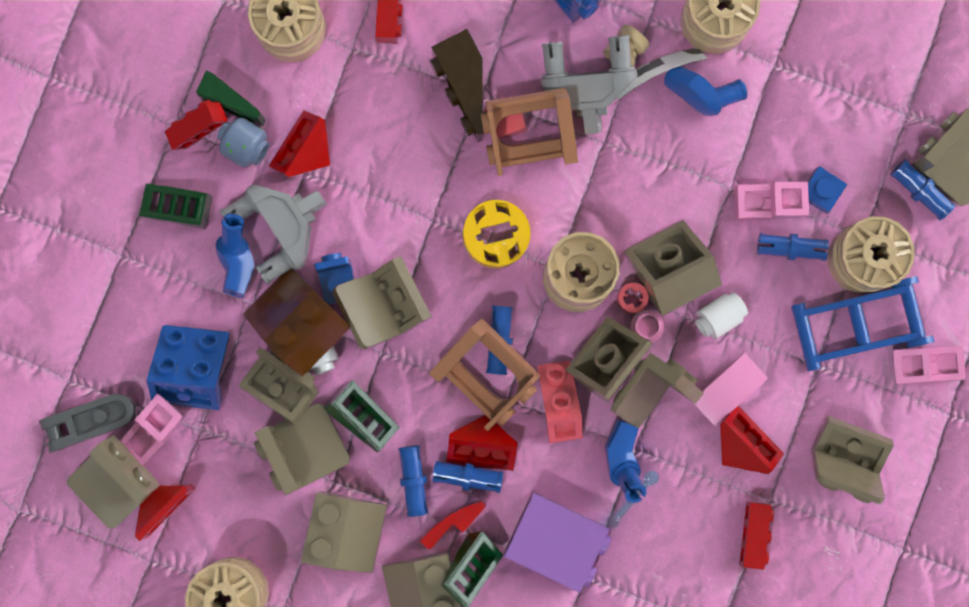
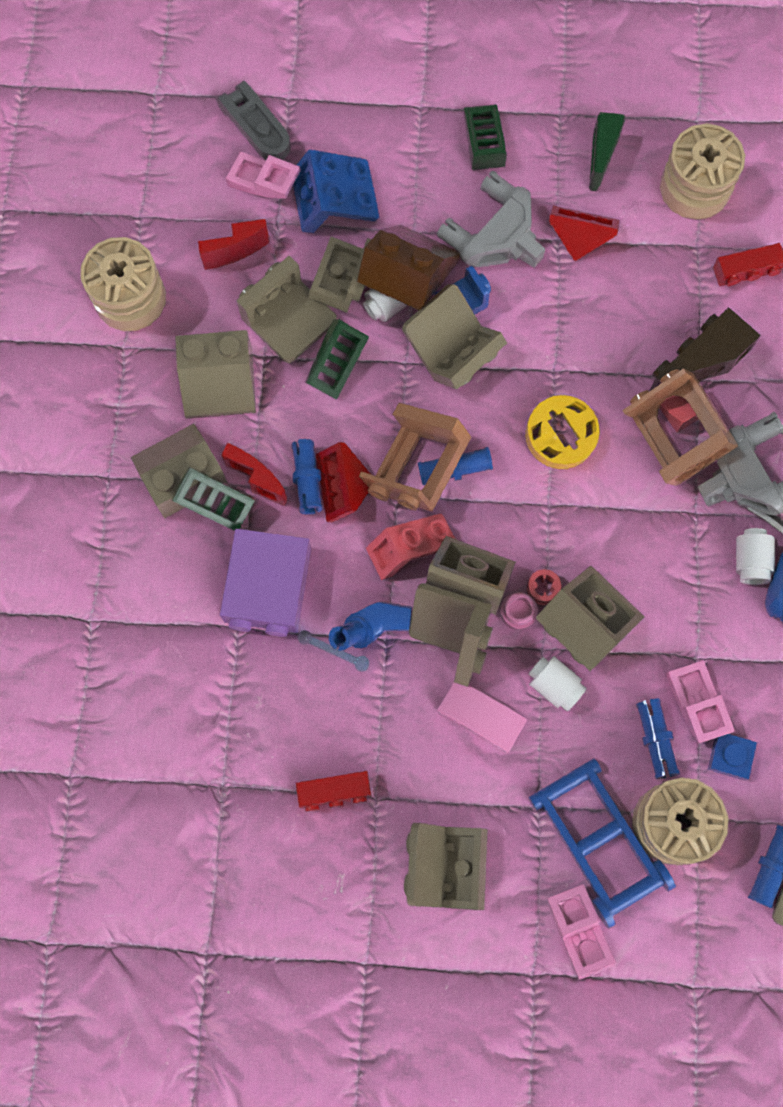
camera: 75 degrees right, 10 degrees down
dark tan bracket [67,435,160,529] -> none
red slope [134,484,196,541] -> none
red piece [164,100,228,150] -> none
blue arm [215,214,255,298] -> none
sand blue head [217,117,270,168] -> none
blue pin [398,445,429,517] -> none
tan wheel [543,232,619,312] -> none
red slope [720,406,784,474] -> none
none -> red slope [198,219,270,270]
none -> white brick [736,528,775,585]

